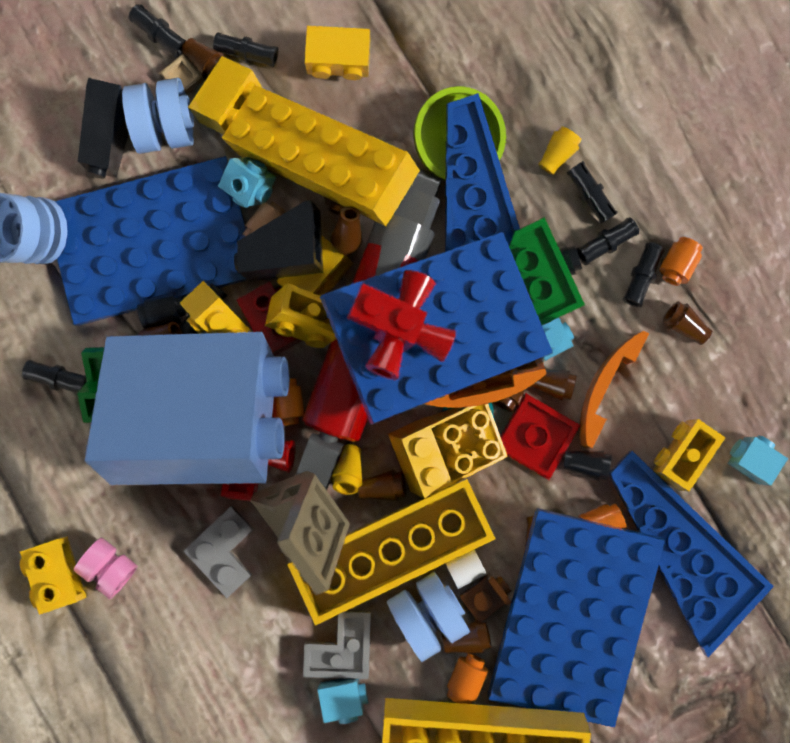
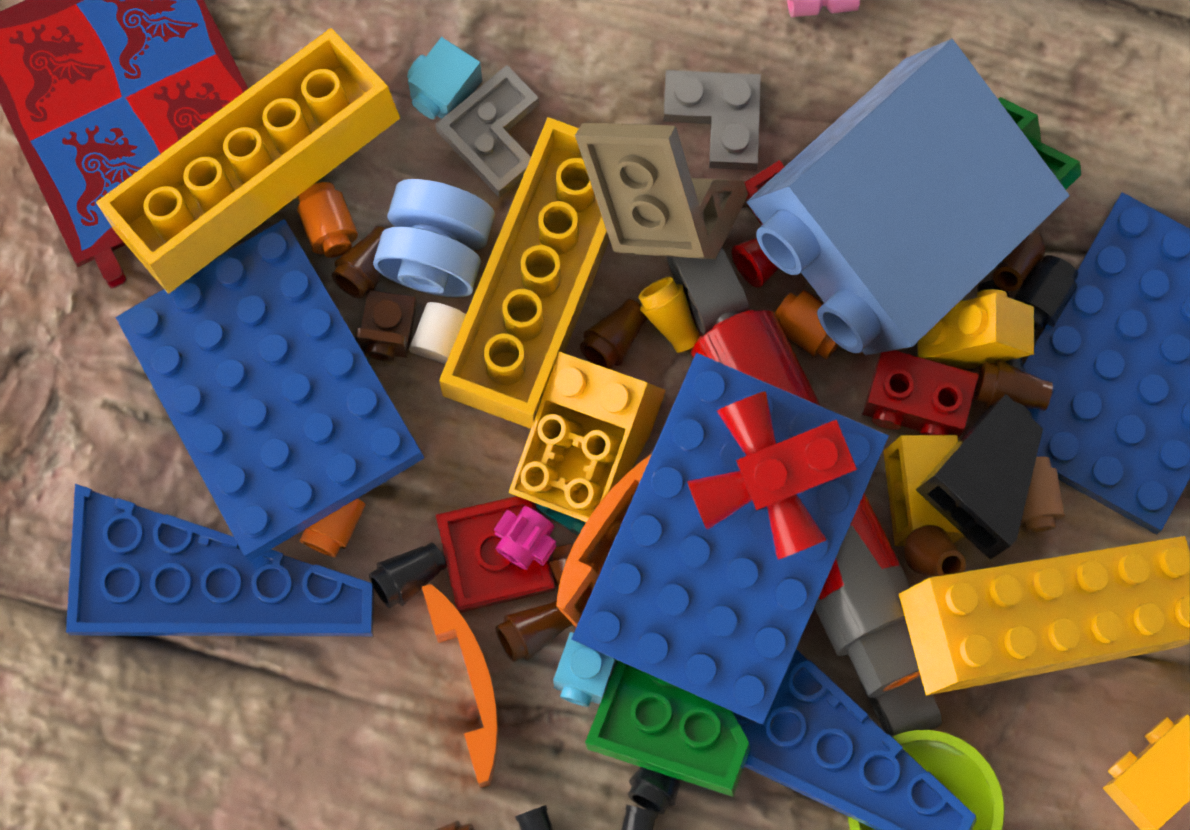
camera: 140 degrees right, 10 degrees down
black pin [22,360,87,393] -> none
medium azure brick [218,157,276,208] -> none
yellow brick [265,283,336,348] -> none
yellow brick [653,419,725,492] -> none
medium azure brick [727,435,788,486] -> none
none -> dark pink gear [494,506,557,570]
none -> reddish brown cone [975,359,1053,411]

